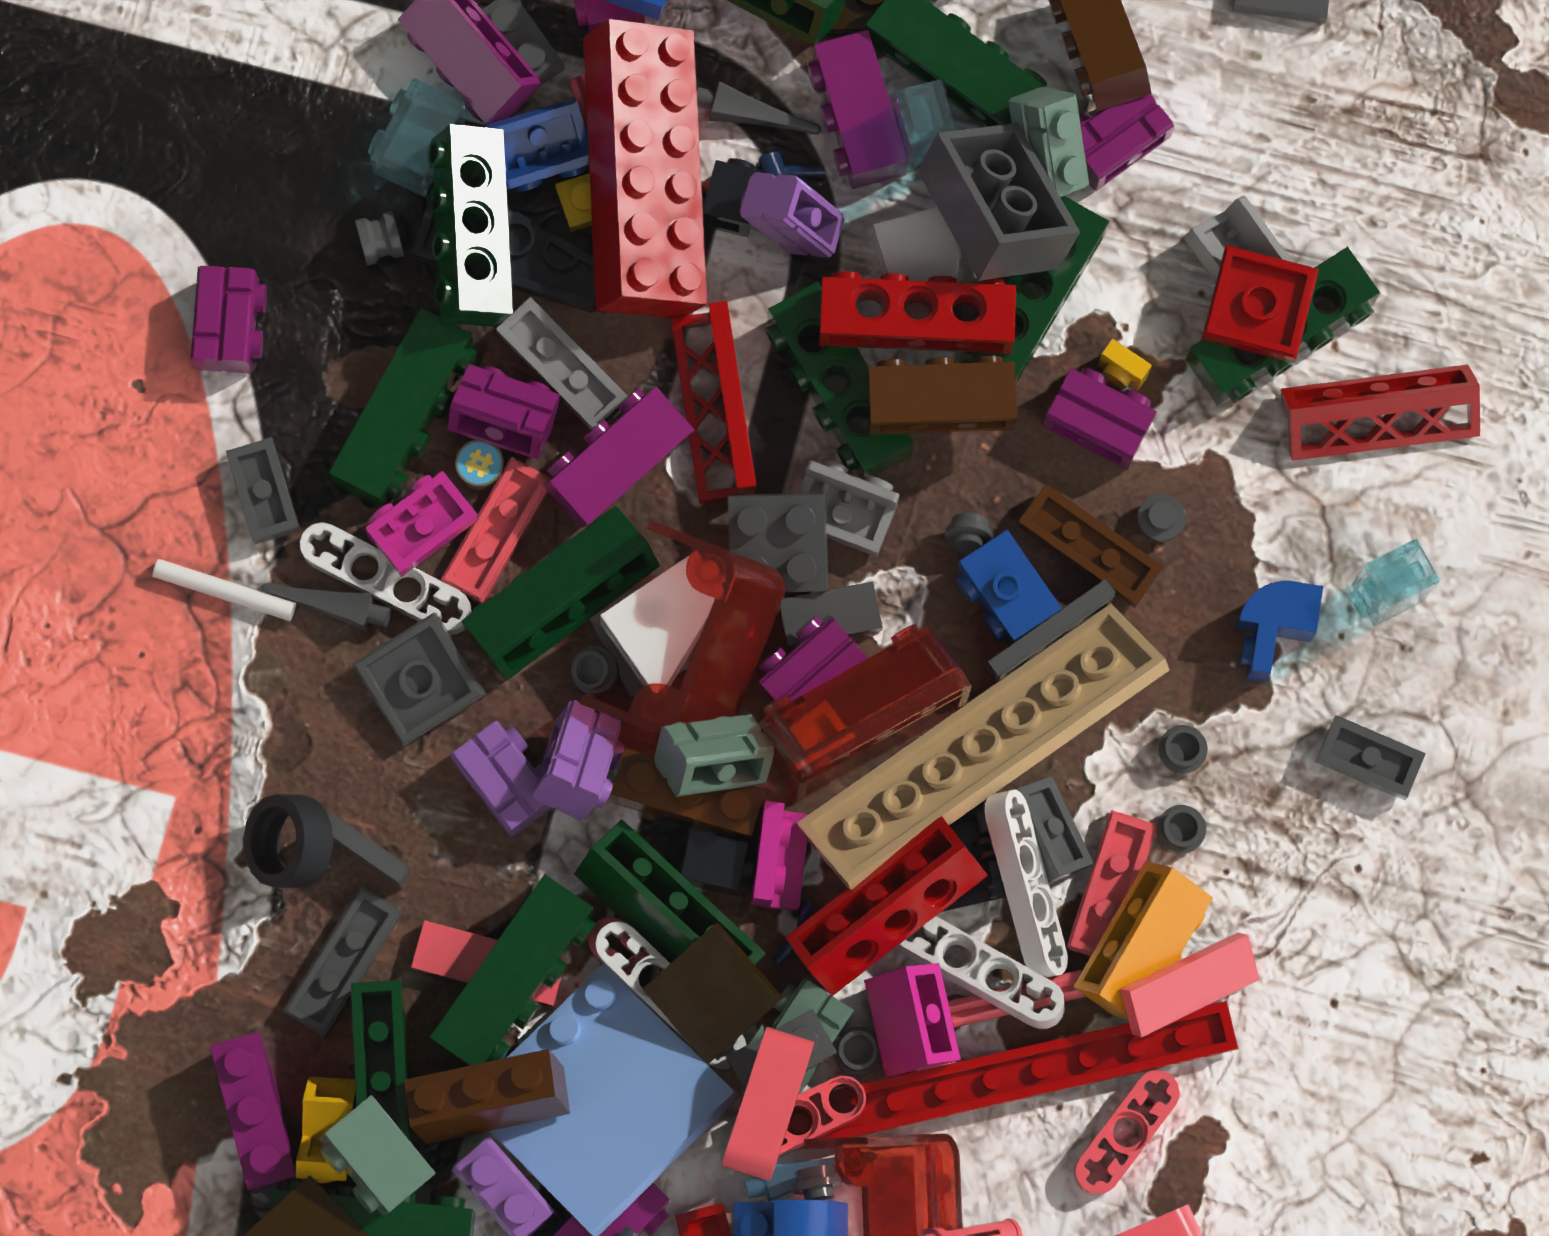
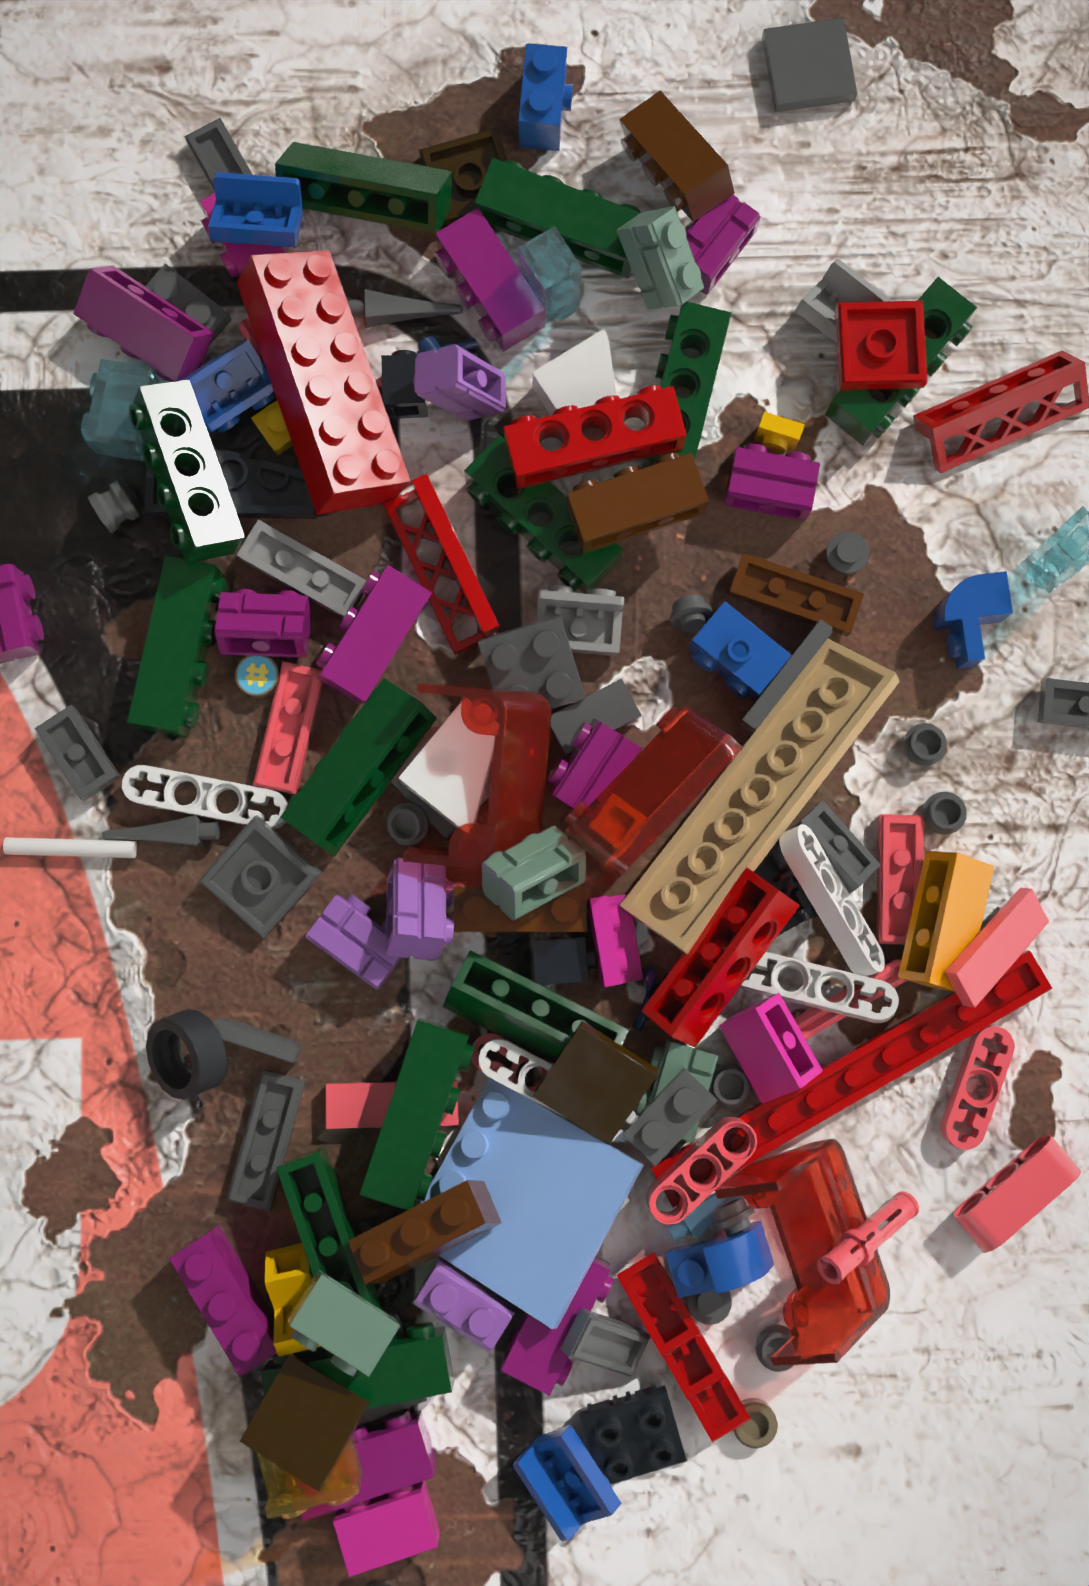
camera: 15 degrees left, 5 degrees up
dark pink bracket [365,470,479,577] -> none
coral beam [722,1027,815,1181] -> none
dark grey brick [918,123,1080,281] -> none

